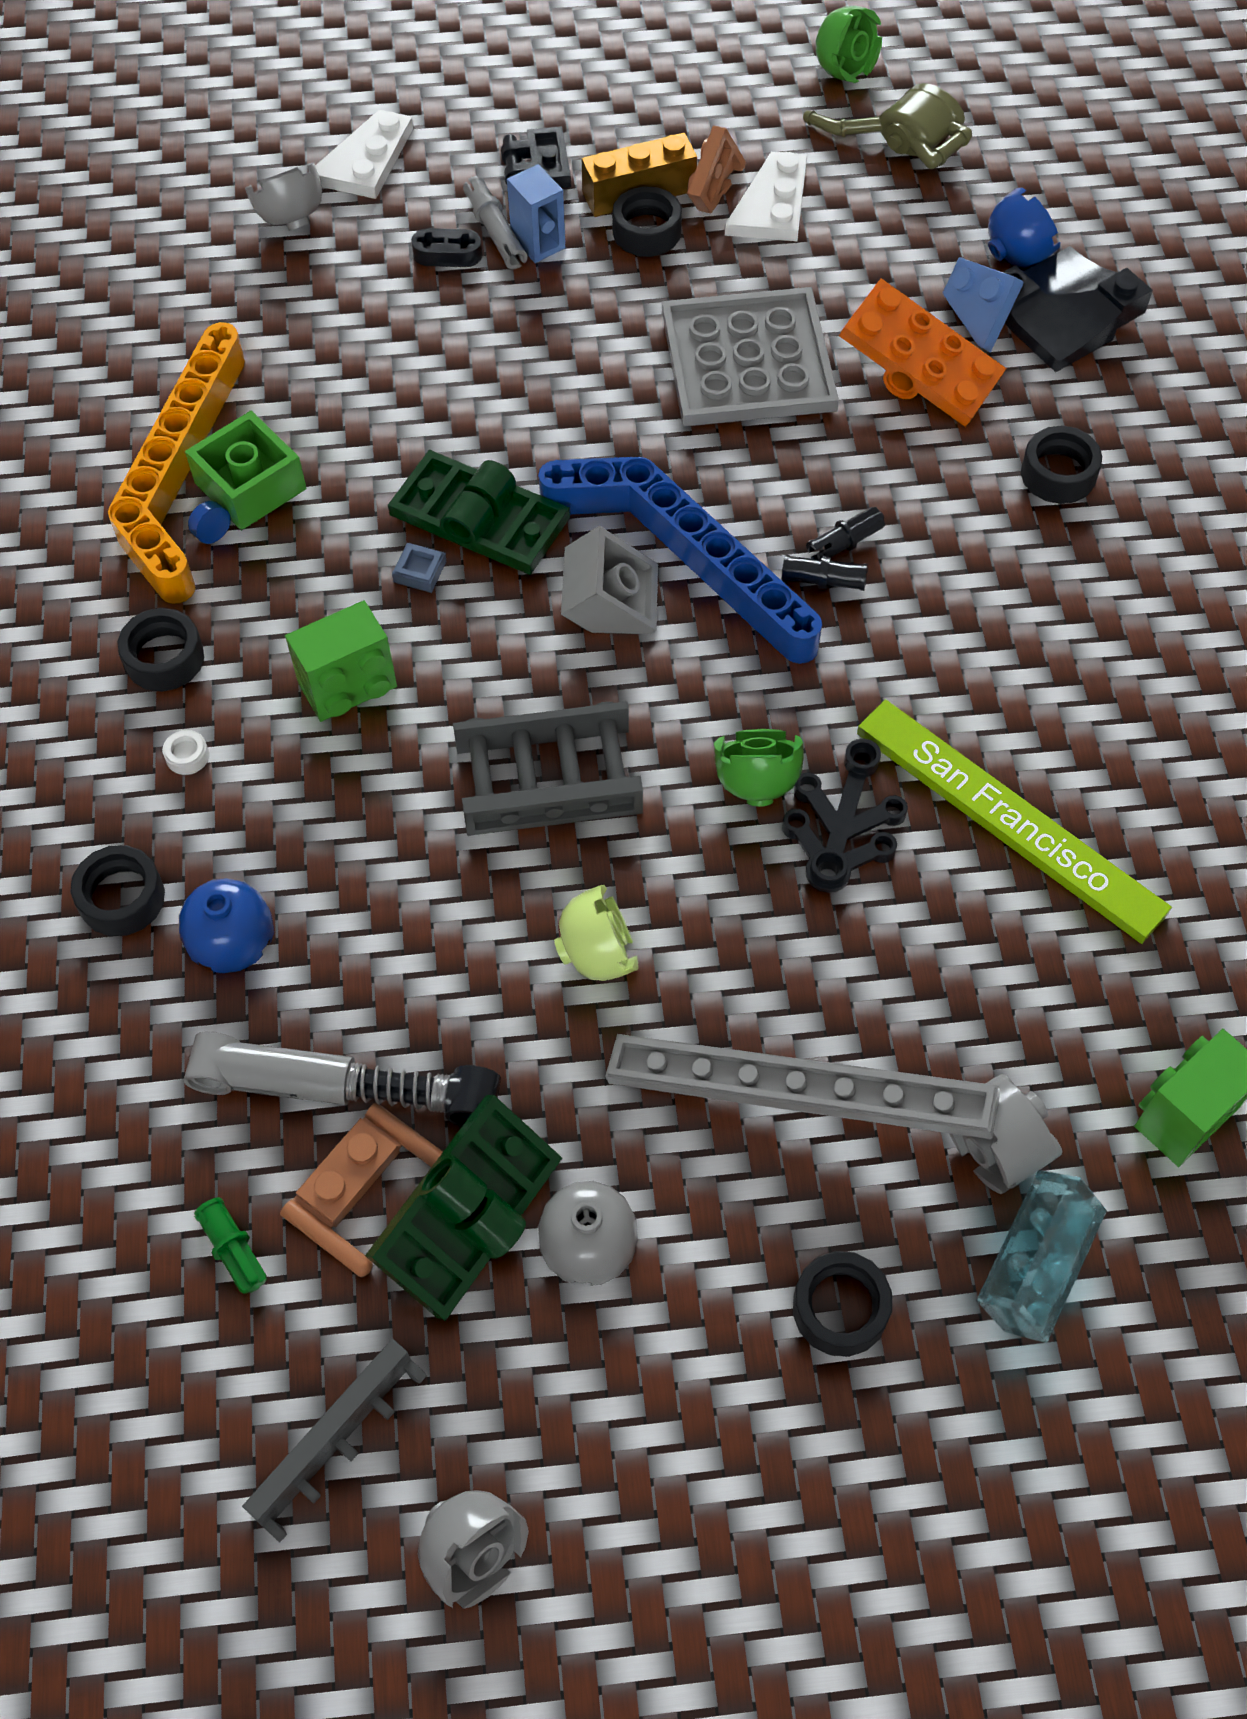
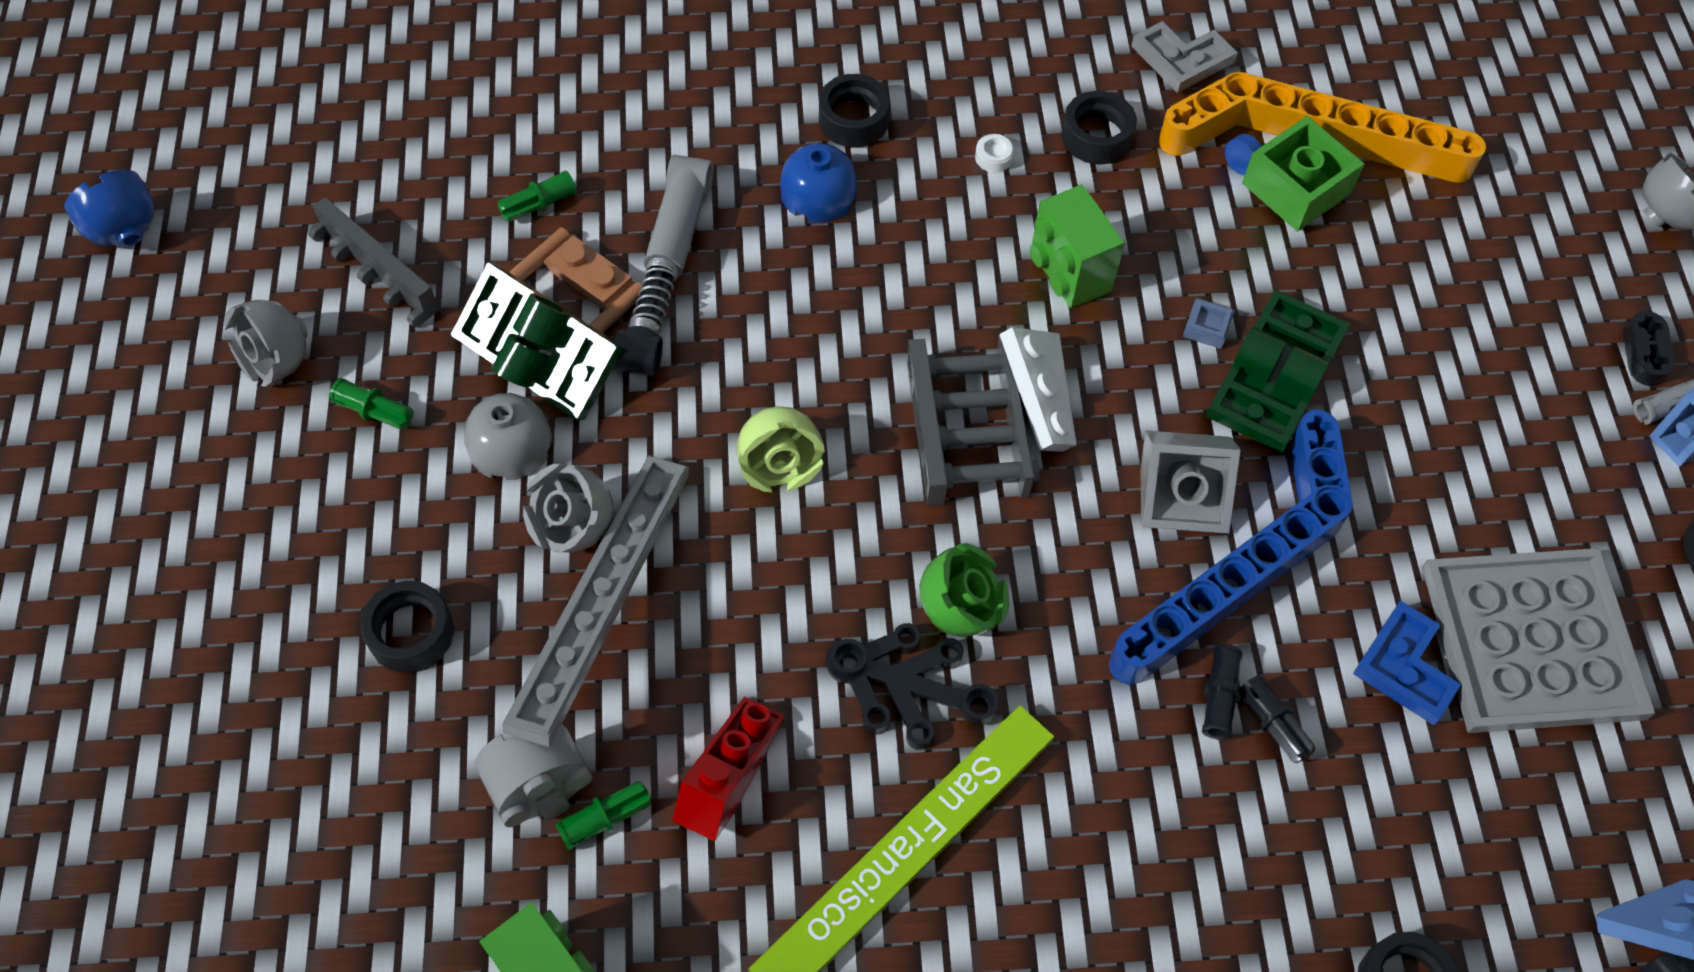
camera: 90 degrees right, 0 degrees up
orange plate [839,278,1007,427] -> none
clear light blue brick [976,1170,1107,1343] -> none
none -> green axle [329,378,414,429]
none -> light grey cylinder [523,464,614,553]
none -> green axle [555,781,652,851]
none -> red slope [672,696,785,842]
none -> white wing [999,327,1076,452]
none -> light grey plate [1131,21,1238,93]
none -> blue plate [1352,600,1461,725]

